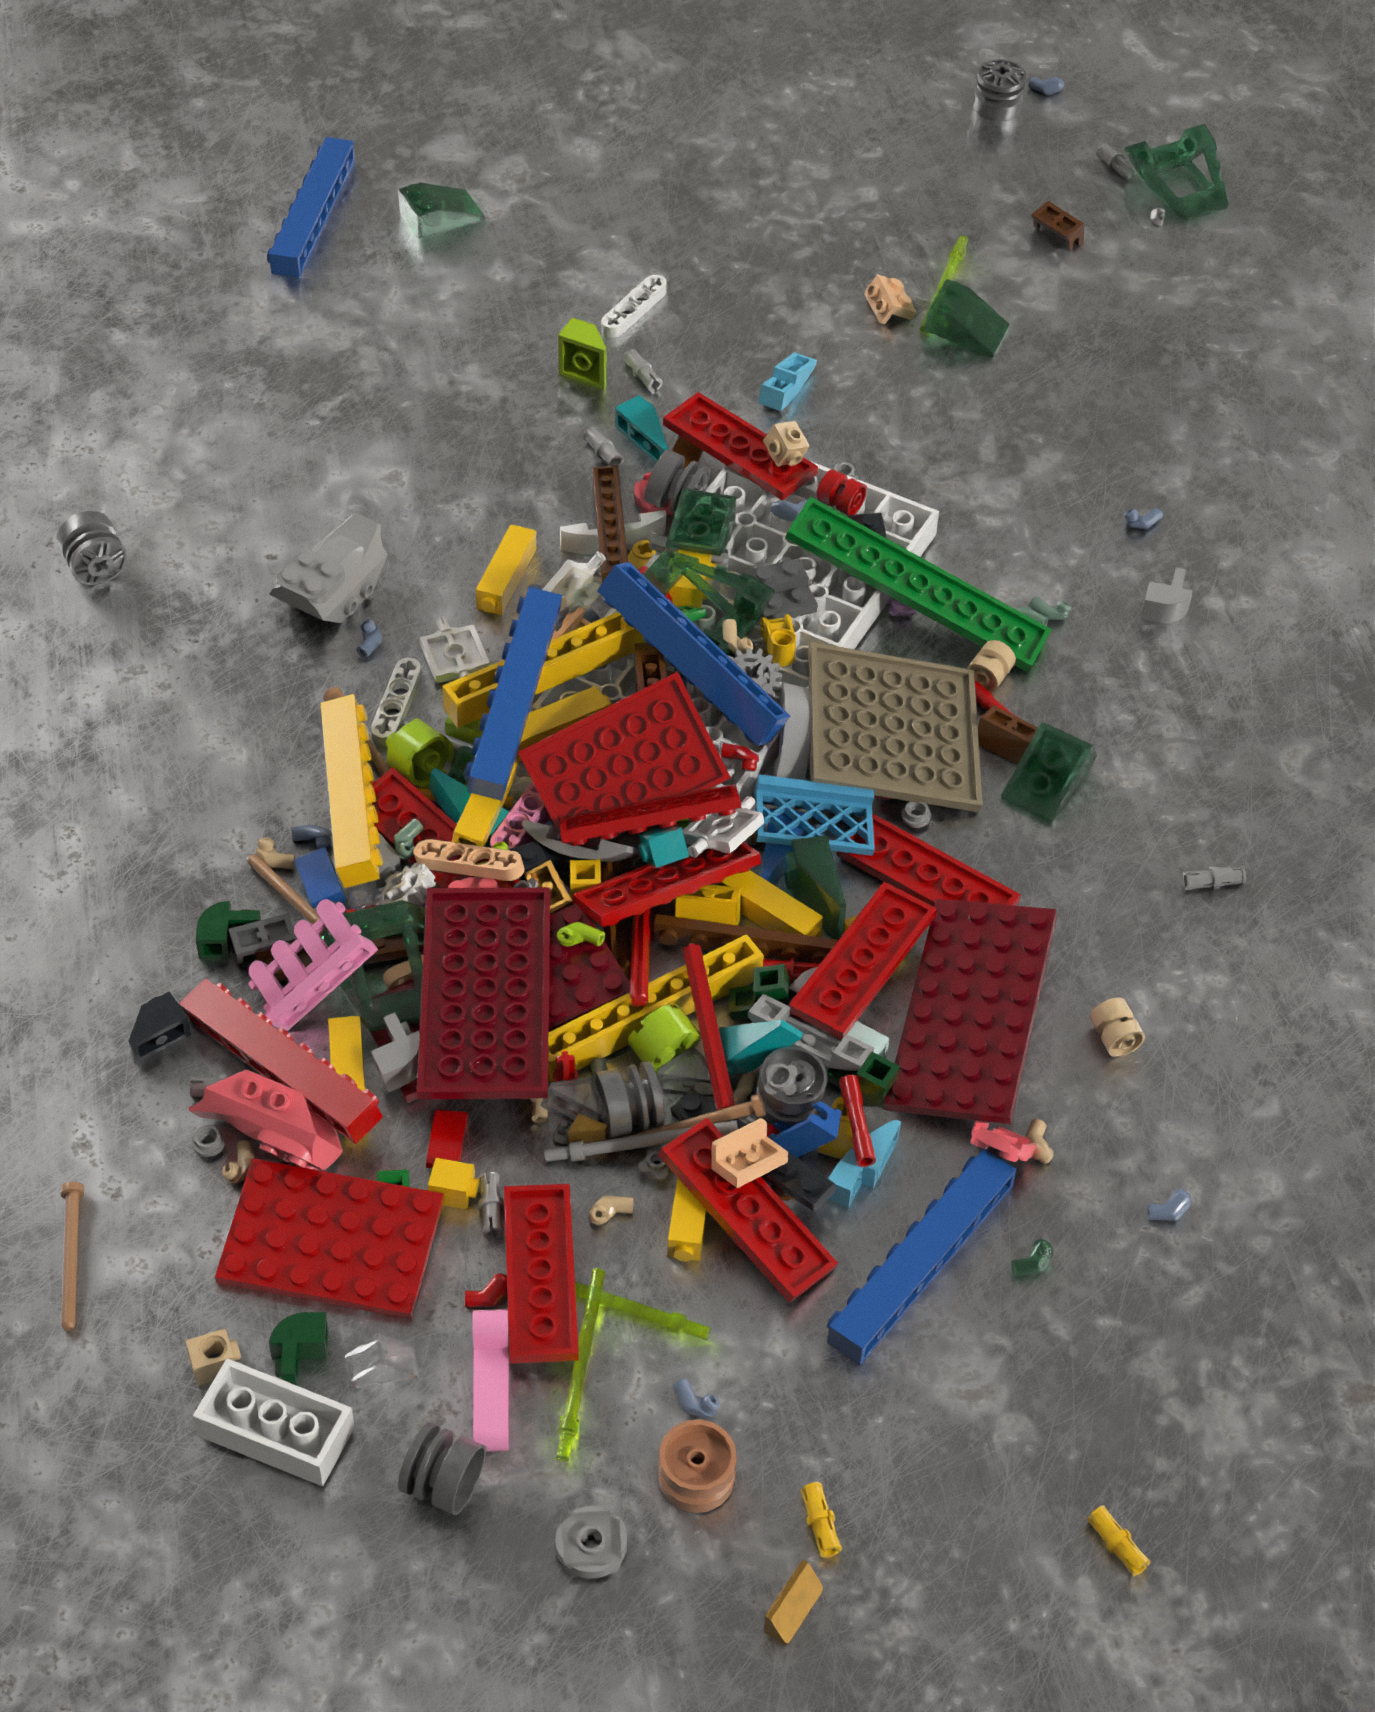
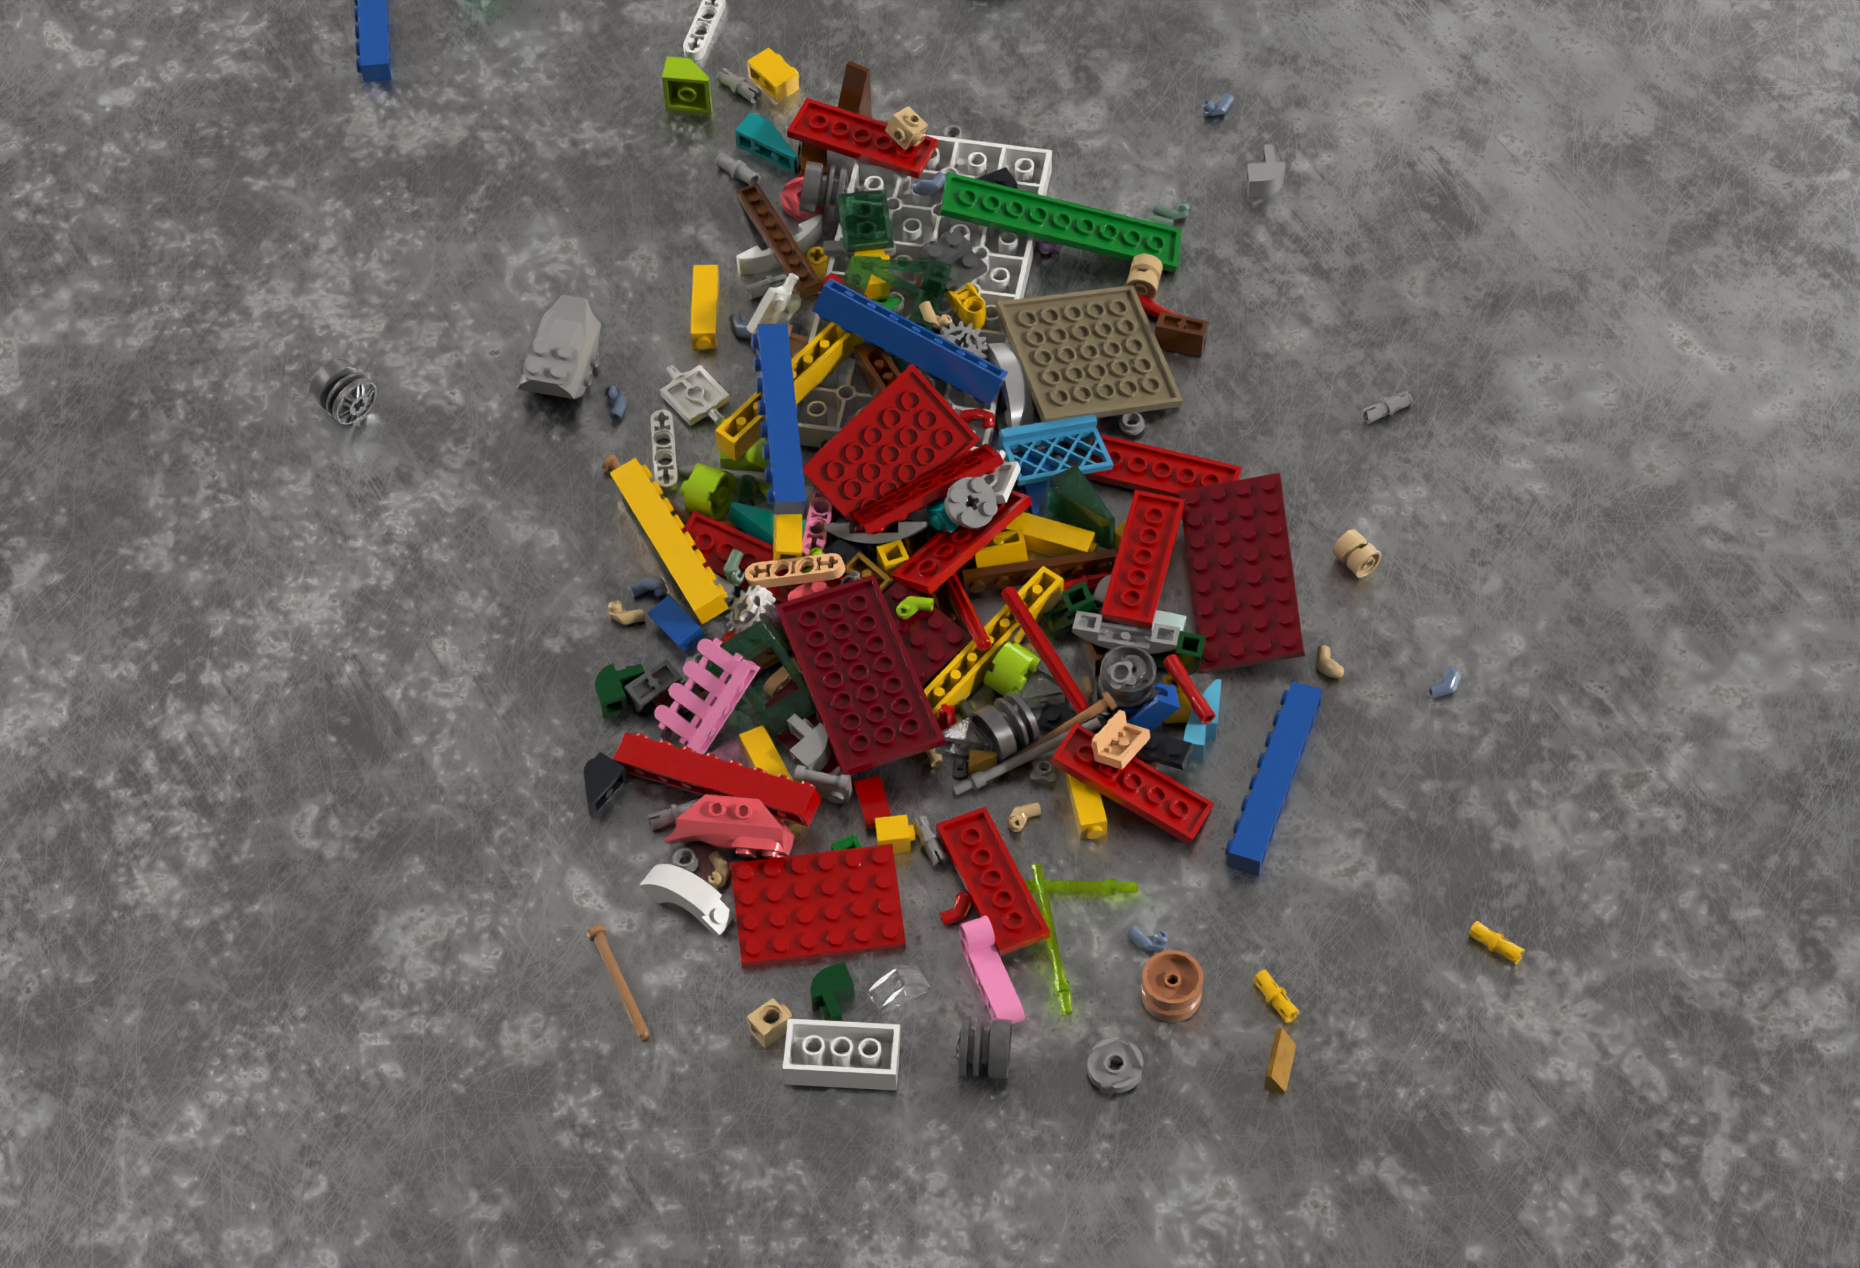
camera: 15 degrees left, 5 degrees up
medium nougat bar [247,854,333,941] -> none
yellow brick [515,686,612,761] -> none
teal slope [705,1019,803,1078] -> none
medium azure slope [758,352,817,411] -> none
red wheel [816,469,867,515] -> none
coral plate [970,1121,1036,1162] -> none
clear green slope [1001,722,1097,822] -> none
clear green arm [1011,1239,1054,1277] -> none
none -> white arch [639,864,735,936]
none -> yellow brick [747,48,799,103]
none -> light grey plate [794,765,853,803]
none -> reddish brown slope [838,61,872,118]
none -> light grey plate [944,477,998,530]

